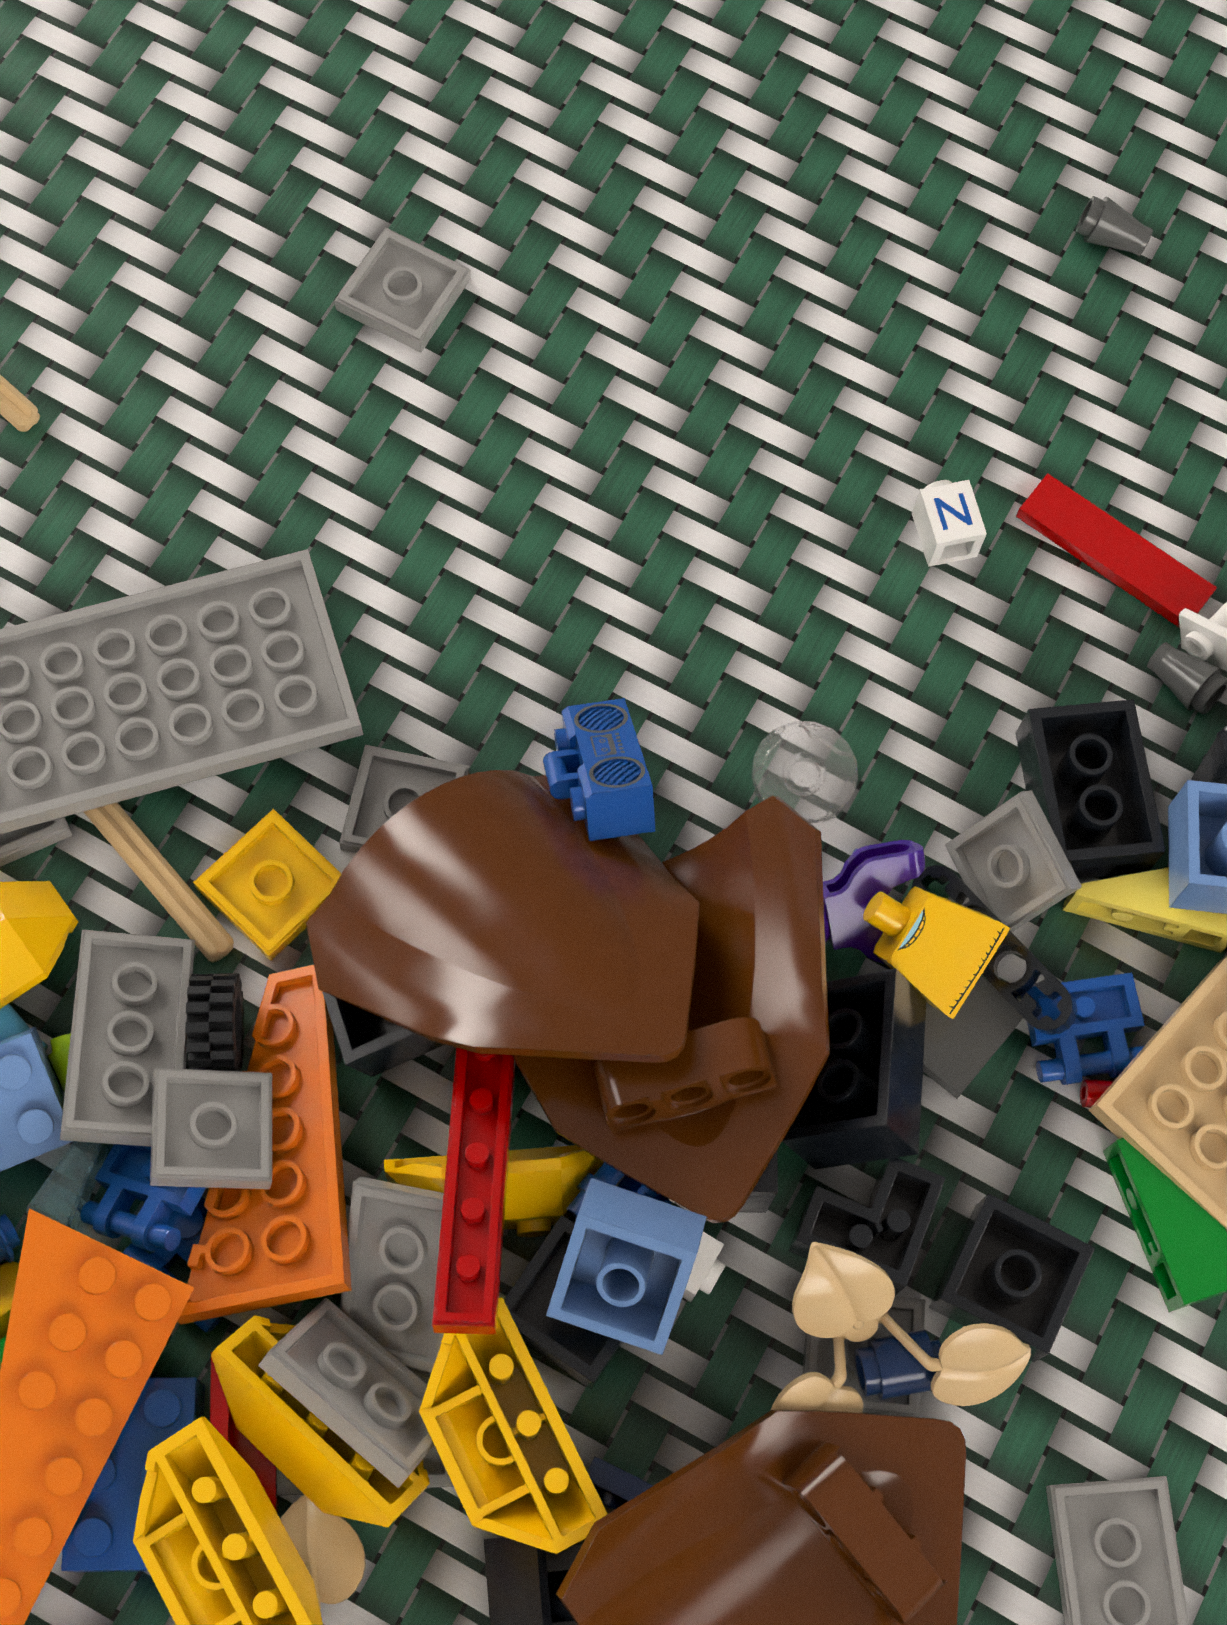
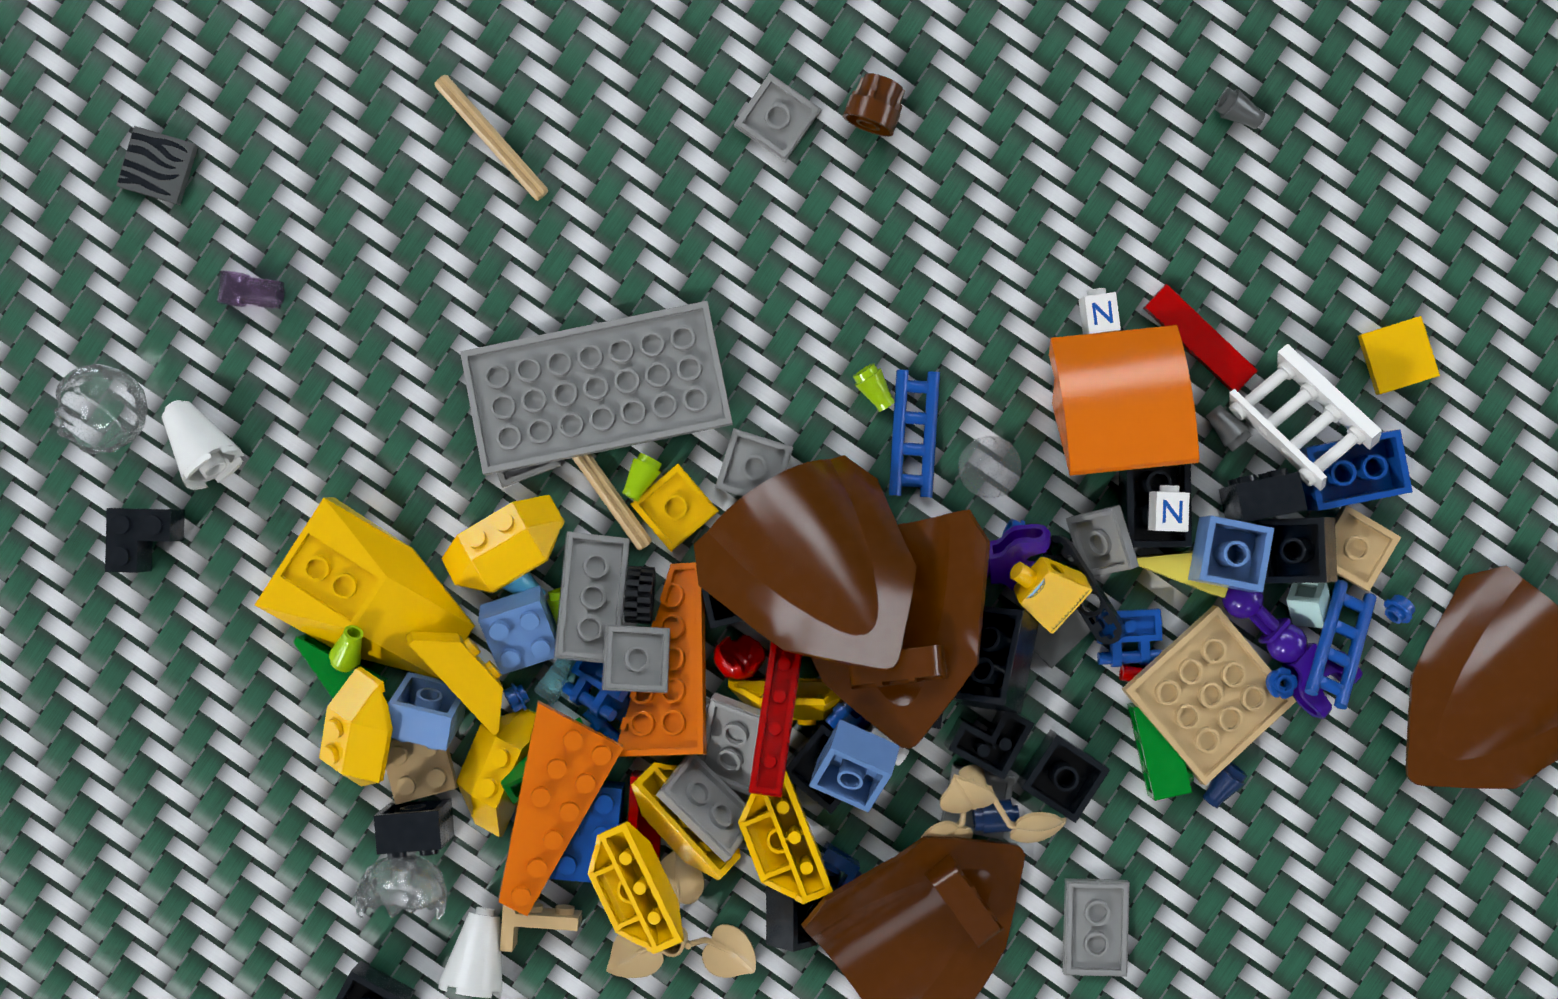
camera: 15 degrees right, 20 degrees up
blue piece [543,698,656,841] -> none
none -> lime cone [622,453,662,502]
none -> red hair [714,634,765,680]
none -> reddish brown piece [843,73,905,137]
none -> lime cone [853,363,895,412]
none -> blue bar [889,370,940,498]
none -> orange slope [1049,325,1200,476]
none -> white brick [1148,485,1190,532]

